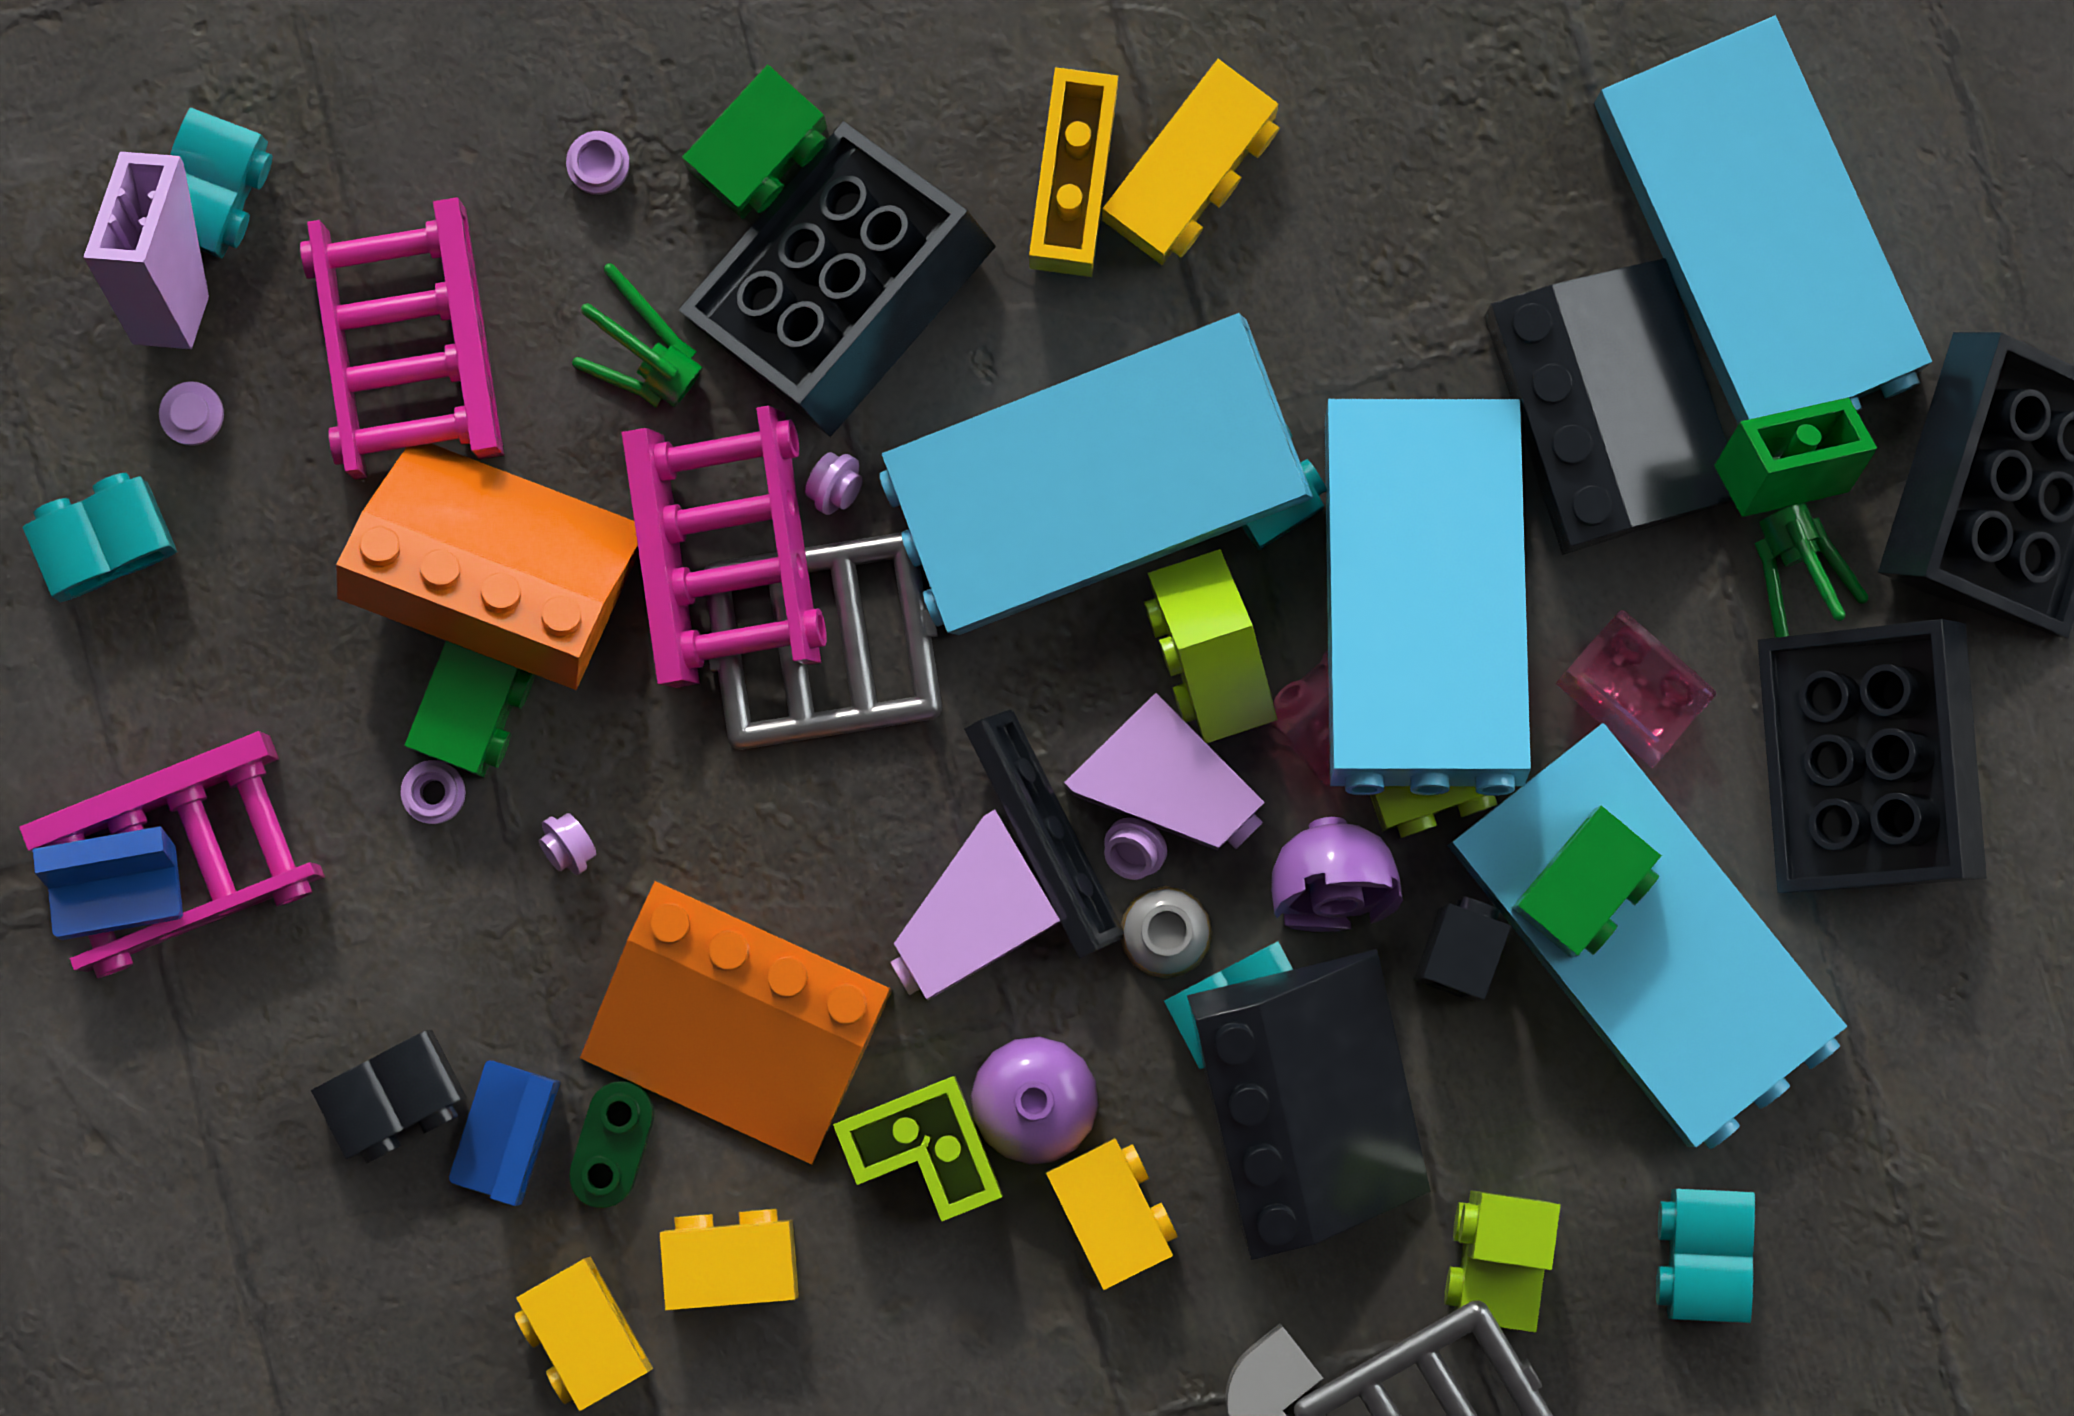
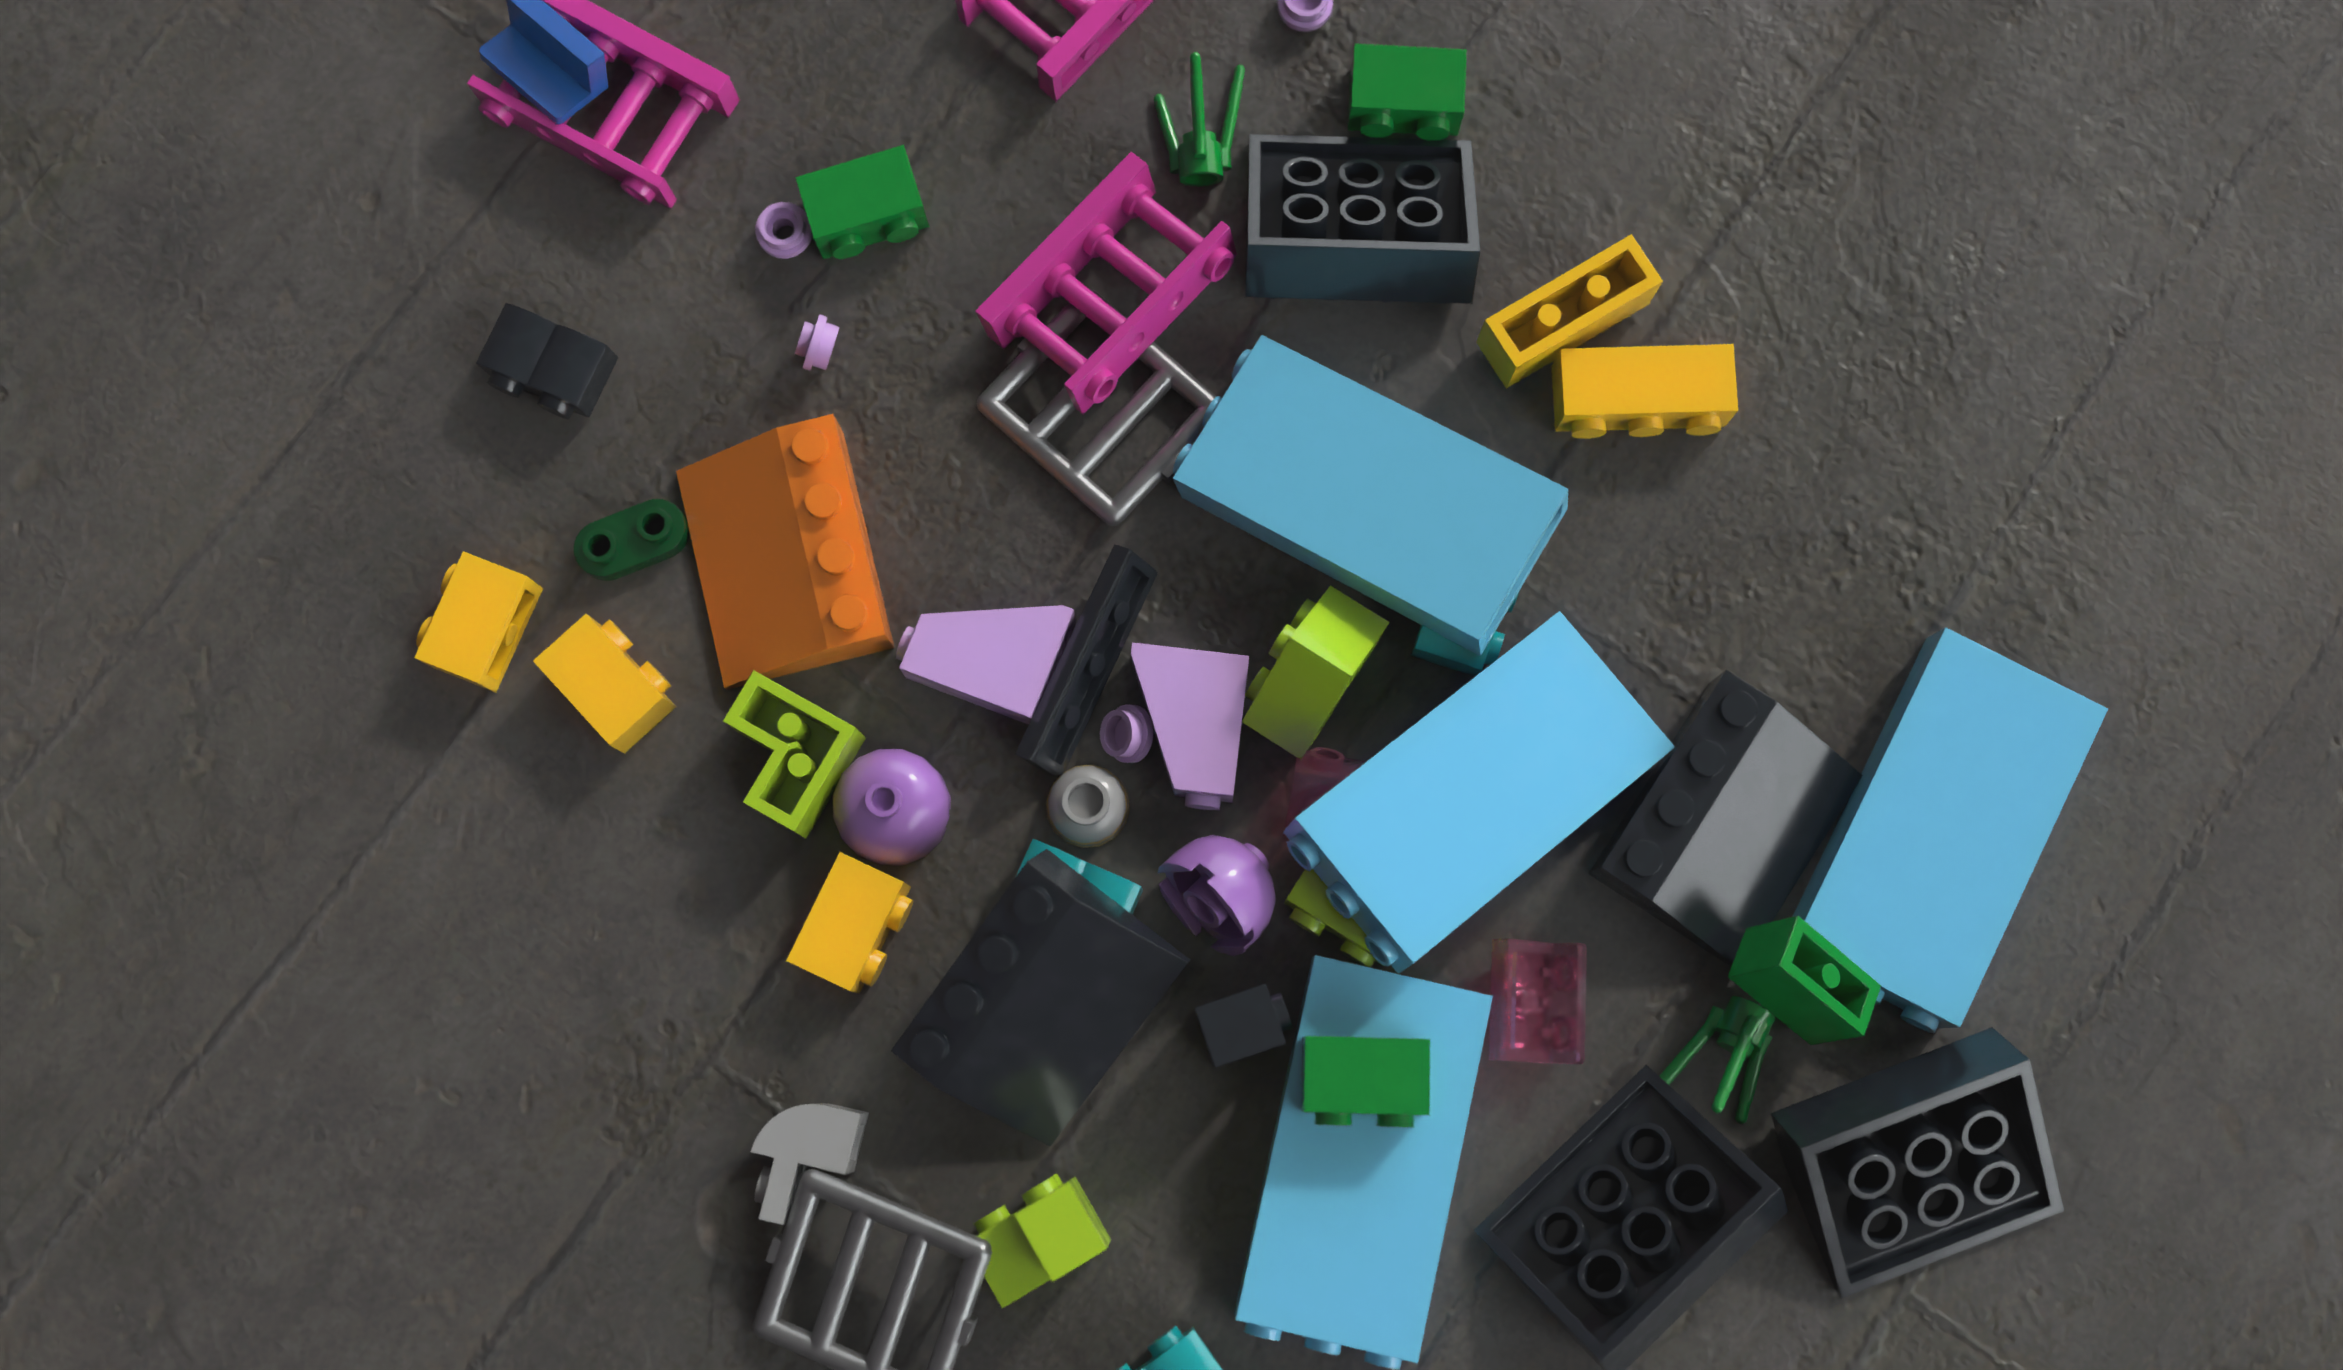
camera: 50 degrees right, 5 degrees down
orange slope [336,443,639,690] -> none
blue panel [449,1061,561,1206] -> none
lavender plate [805,452,862,515] -> none

